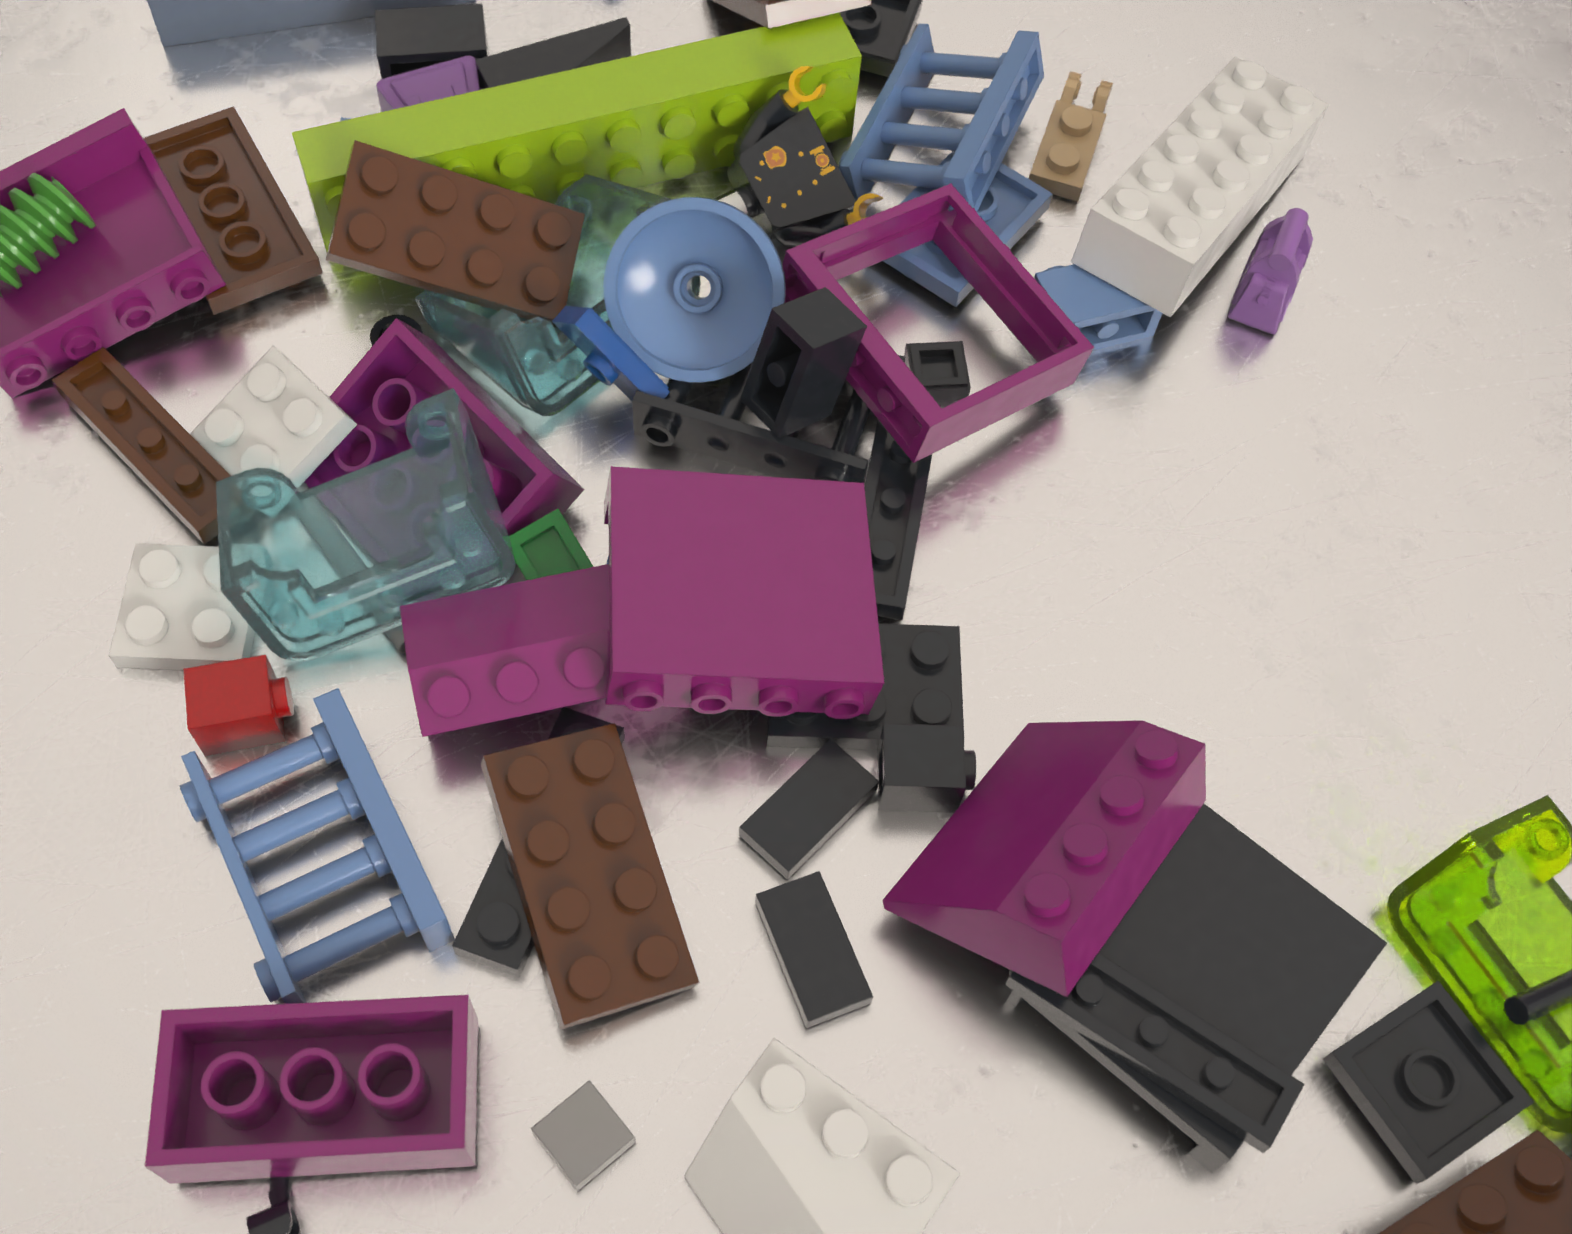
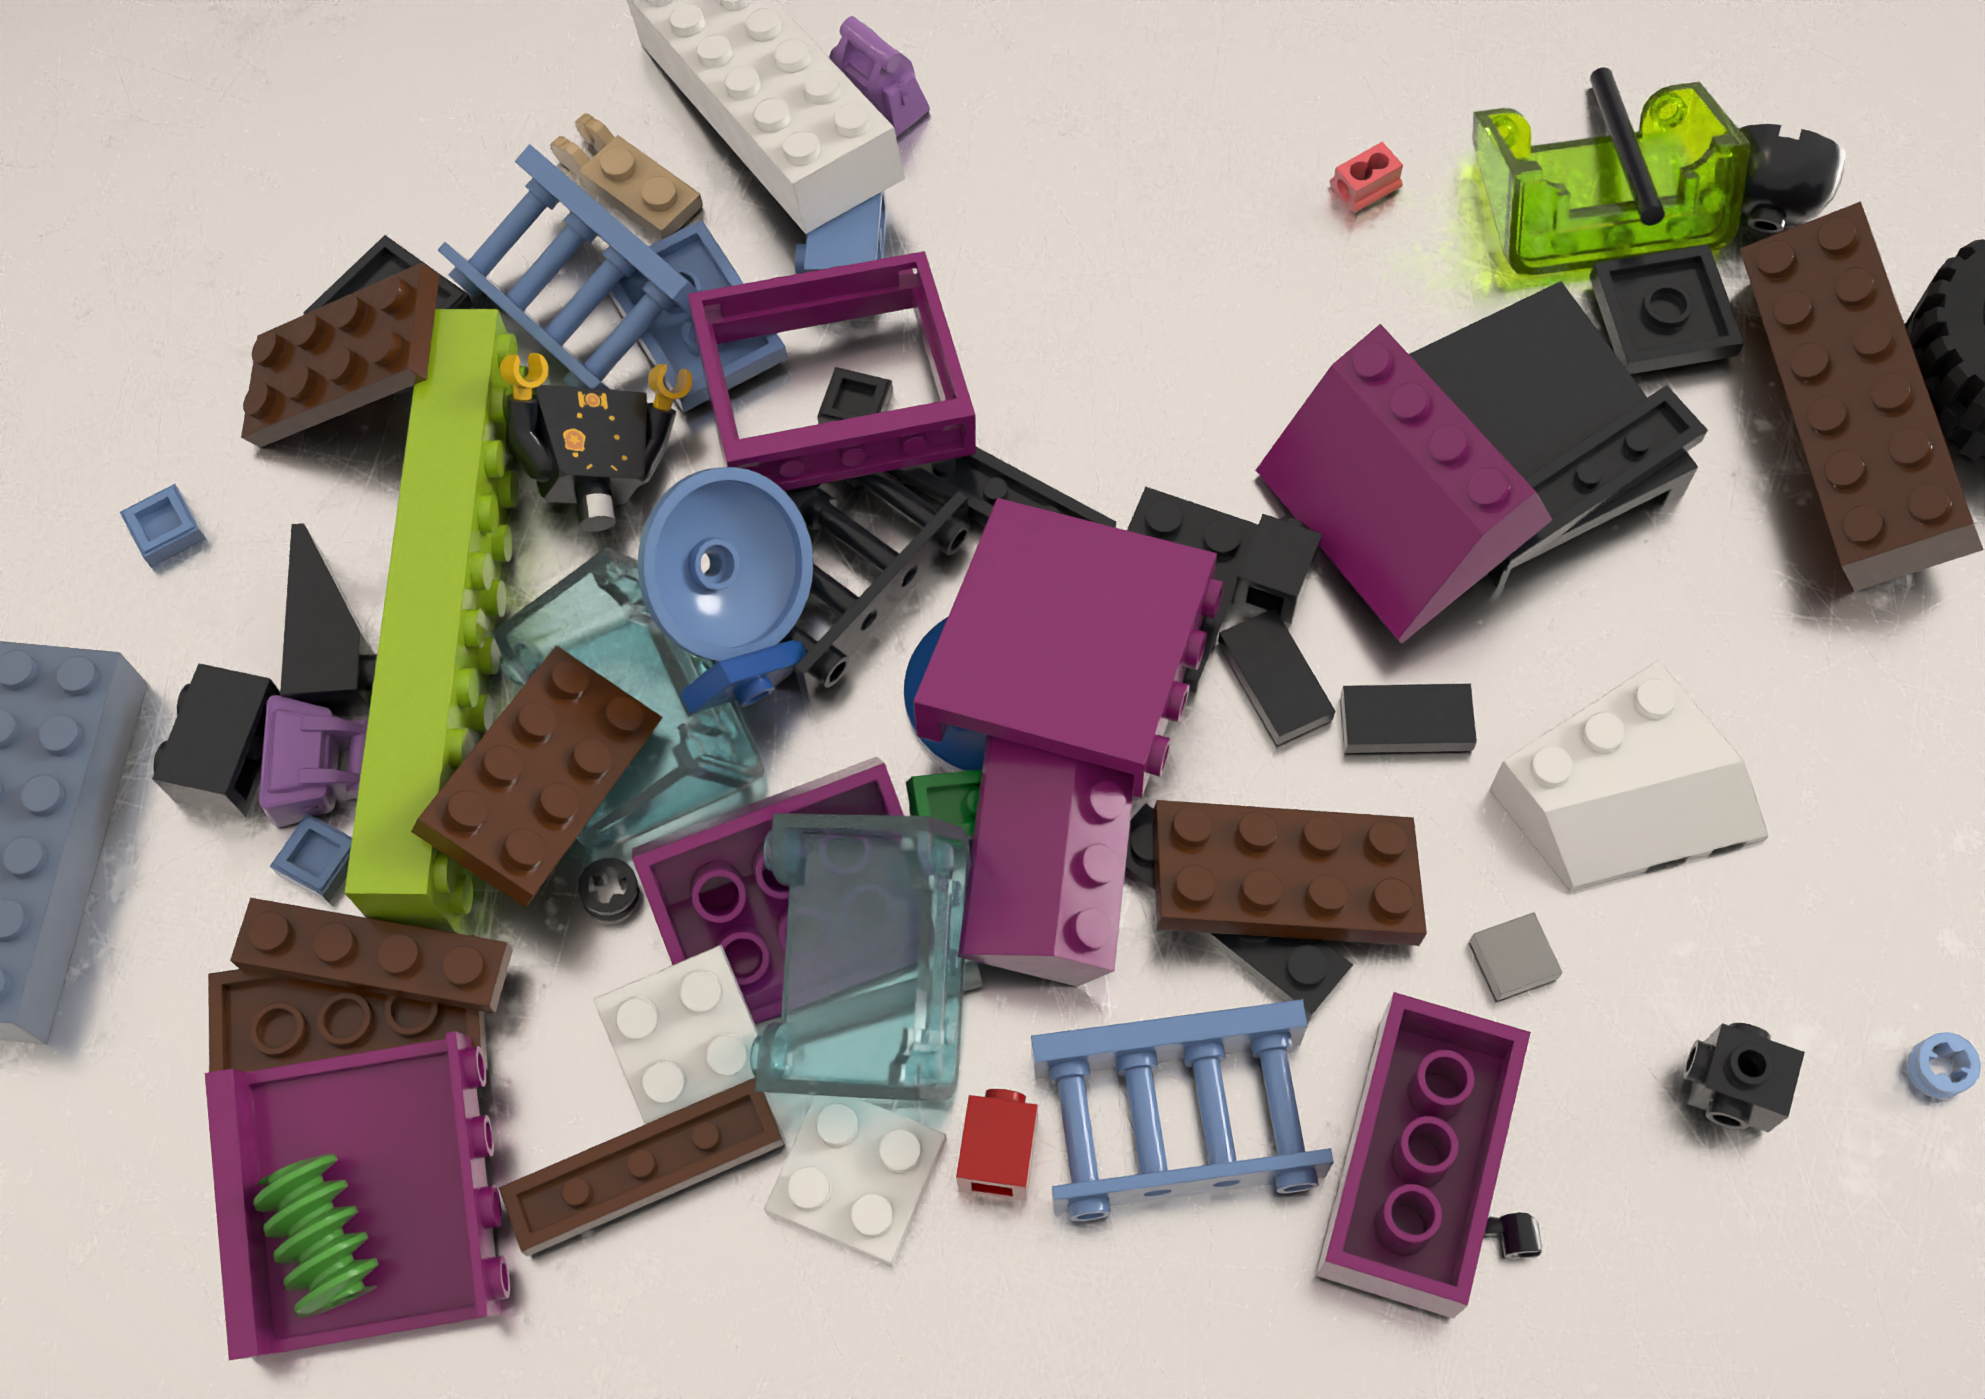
camera: 60 degrees left, 5 degrees up
black brick [740,287,867,439] -> none
none -> reddish brown plate [230,898,513,1014]
none -> coral piece [1329,141,1403,213]

